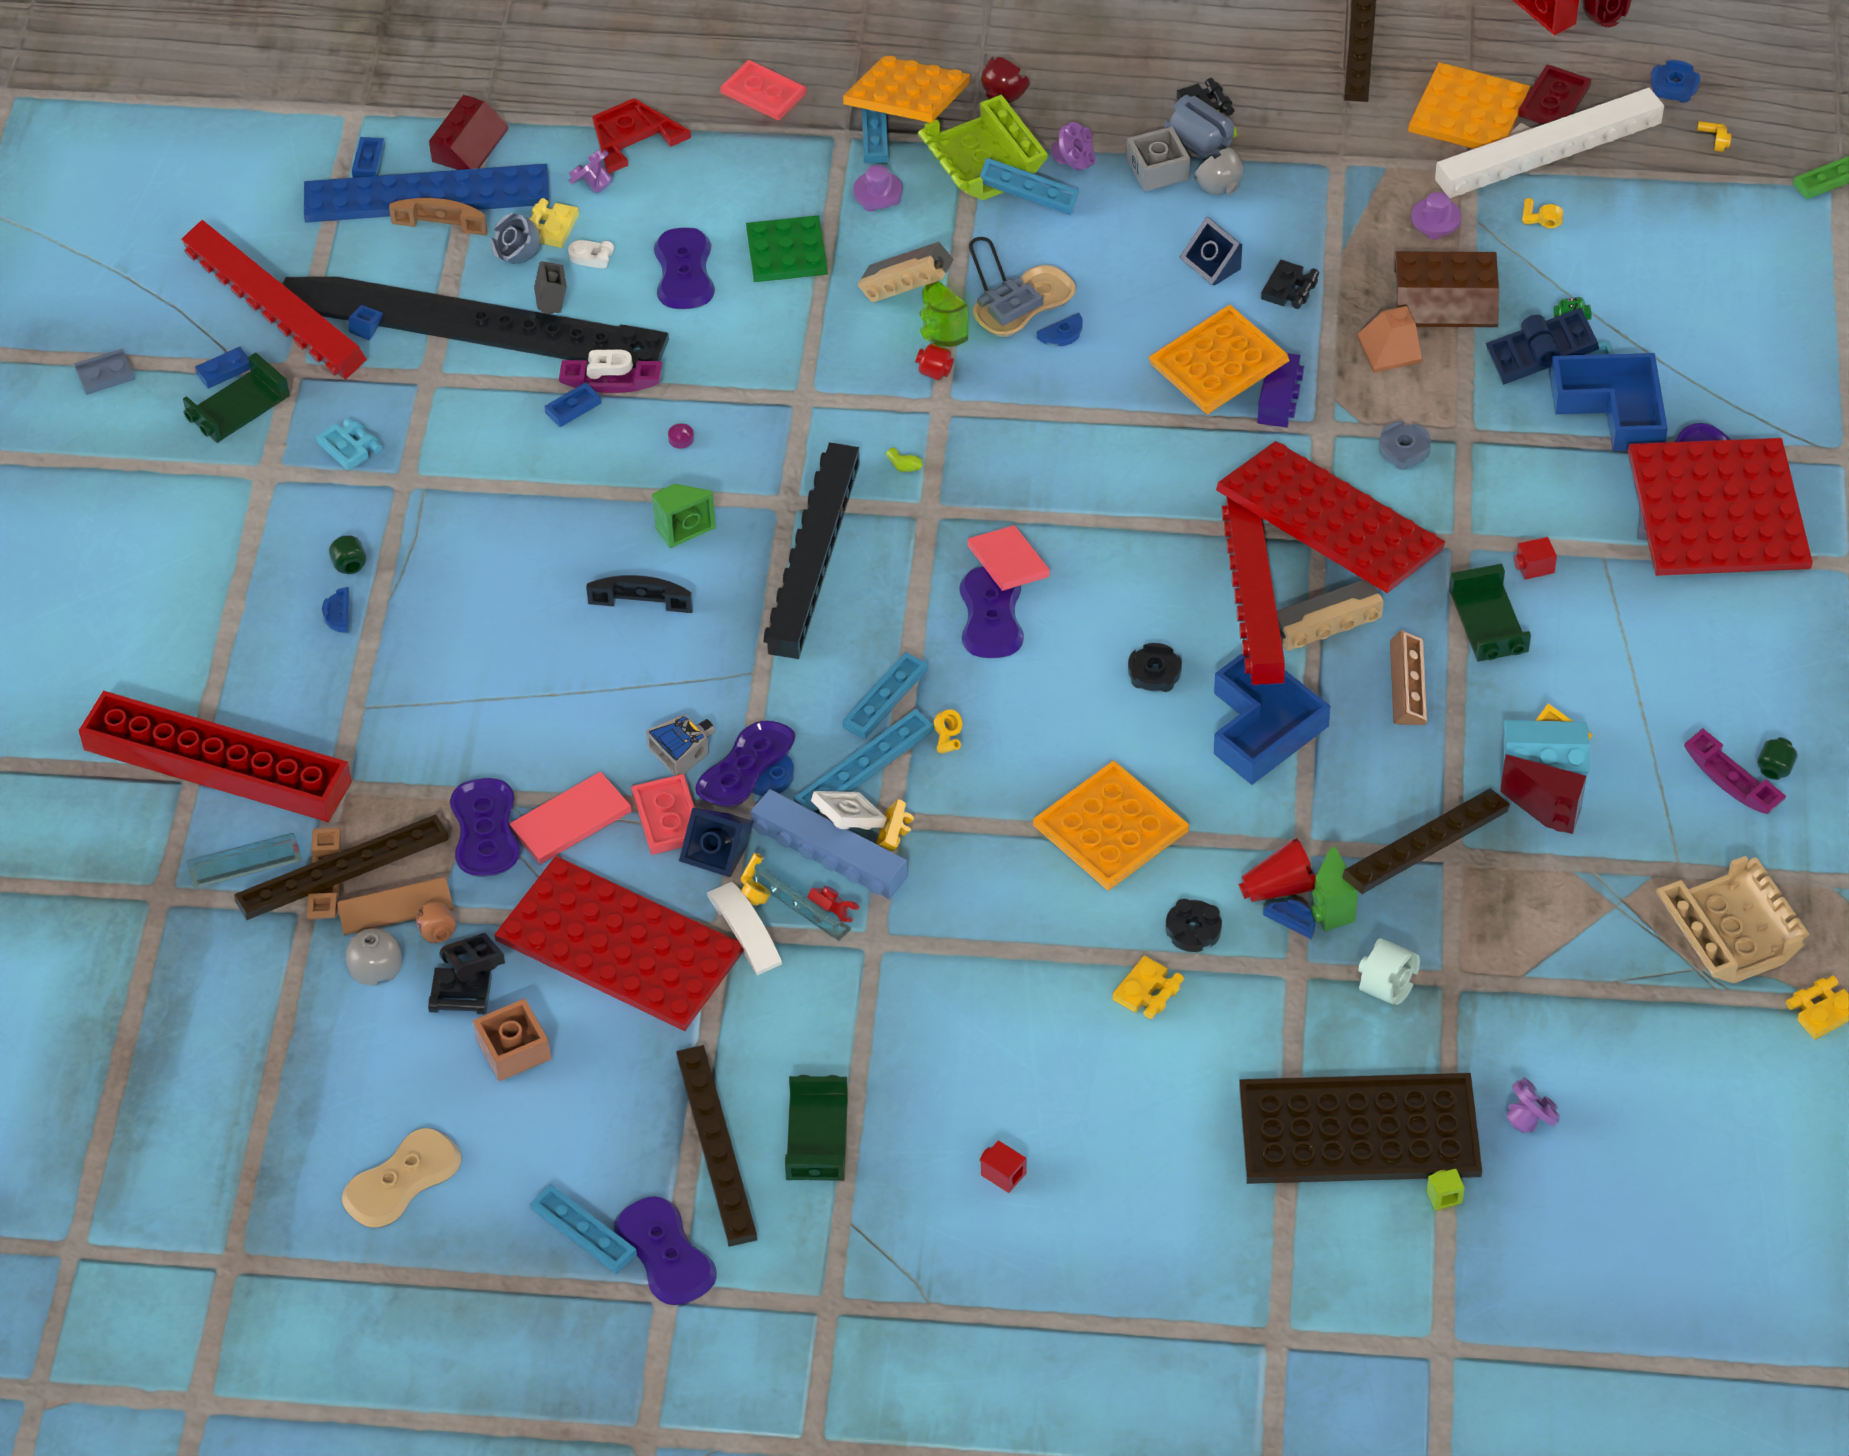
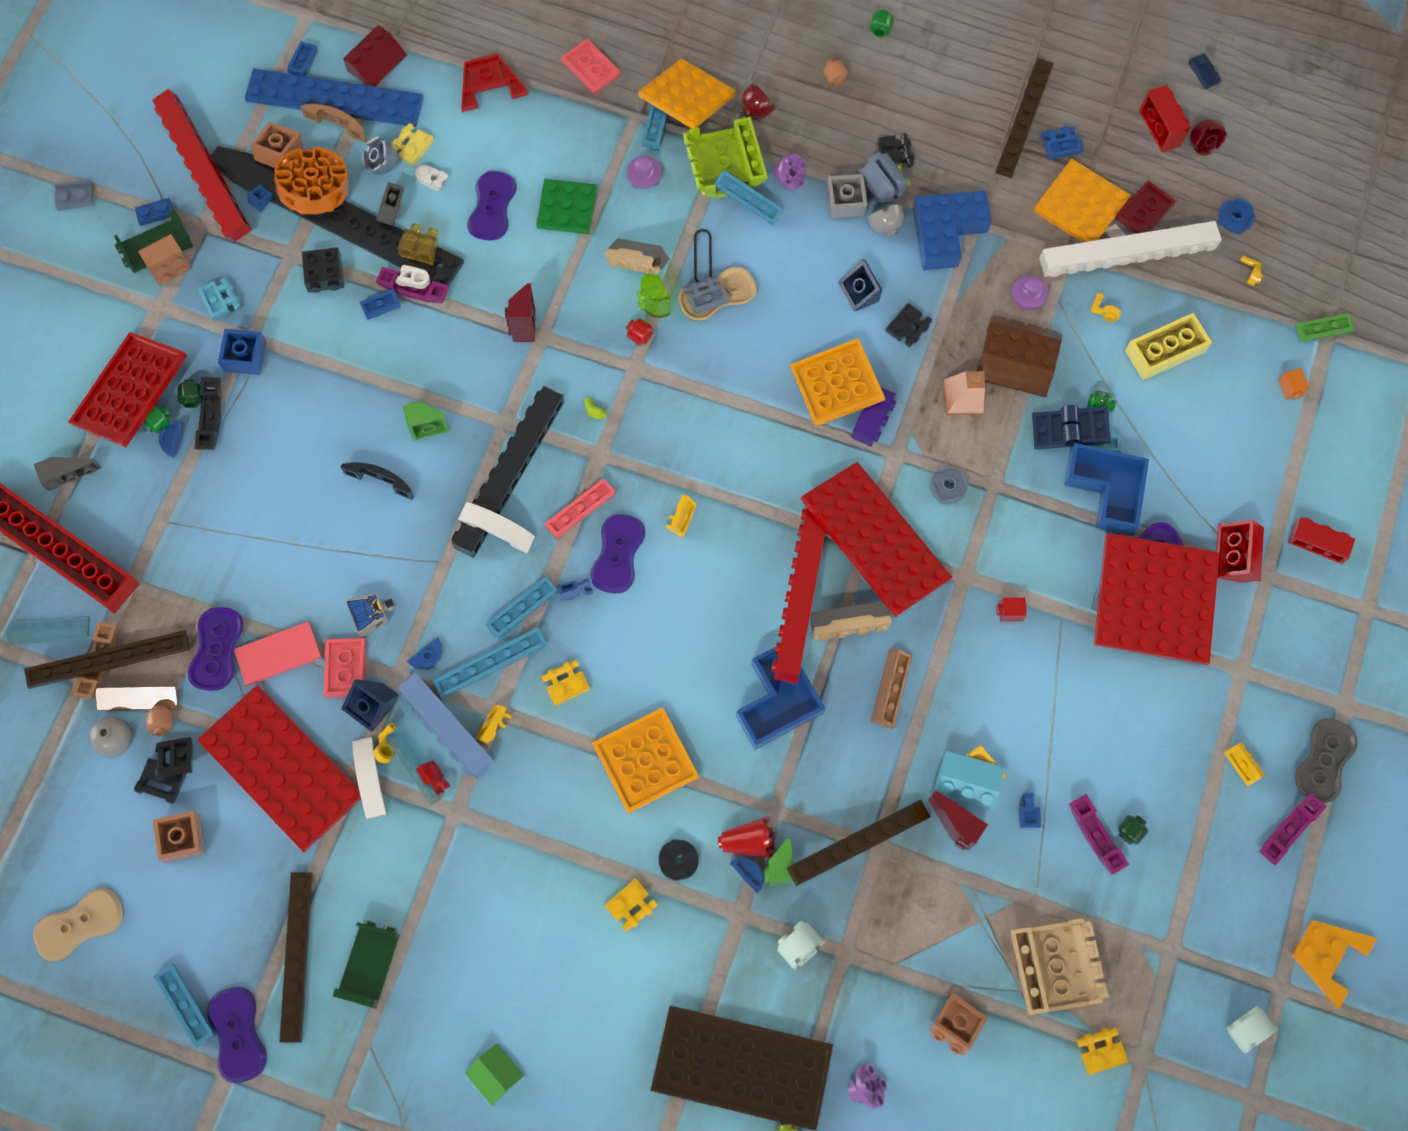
camera: 10 degrees right, 20 degrees up
medium lavender plate [568,149,612,193] -> none
magenta tile [668,424,694,449] -> none
dark purple plate [695,721,795,808] -> none
white plate [811,791,887,830] -> none
yellow plate [934,709,962,754] -> none
coral tile [967,525,1050,591] -> none
red brick [980,1140,1027,1193] -> none
blue plate [1037,313,1083,346] -> none
black plate [1128,643,1182,692] -> none
dark green panel [1449,563,1531,662] -> none
none -> dark grey slope [33,457,101,491]
none -> red plate [68,332,187,448]
none -> nougat brick [138,234,191,285]
none -> green head [143,405,171,433]
none -> black slope [194,377,221,450]
none -> blue brick [218,329,266,375]
none -> nougat brick [251,121,304,168]
none -> orange brick [275,147,349,214]
none -> black brick [302,247,344,293]
none -> clear yellow hips [397,223,439,265]
none -> white slope [458,502,535,554]
none -> bright green slope [465,1044,524,1106]
none -> dark red slope [505,283,536,342]
none -> yellow plate [541,660,590,707]
none -> coral plate [544,478,616,540]
none -> blue plate [557,579,593,601]
none -> yellow plate [665,495,697,538]
none -> nougat head [823,59,848,86]
none -> blue piece [913,191,992,270]
none -> nougat plate [929,993,988,1055]
none -> blue plate [1018,793,1041,828]
none -> blue plate [1040,126,1084,160]
none -> light yellow brick [1125,313,1212,381]
none -> red slope [1216,519,1264,583]
none -> orange brick [1278,368,1310,400]

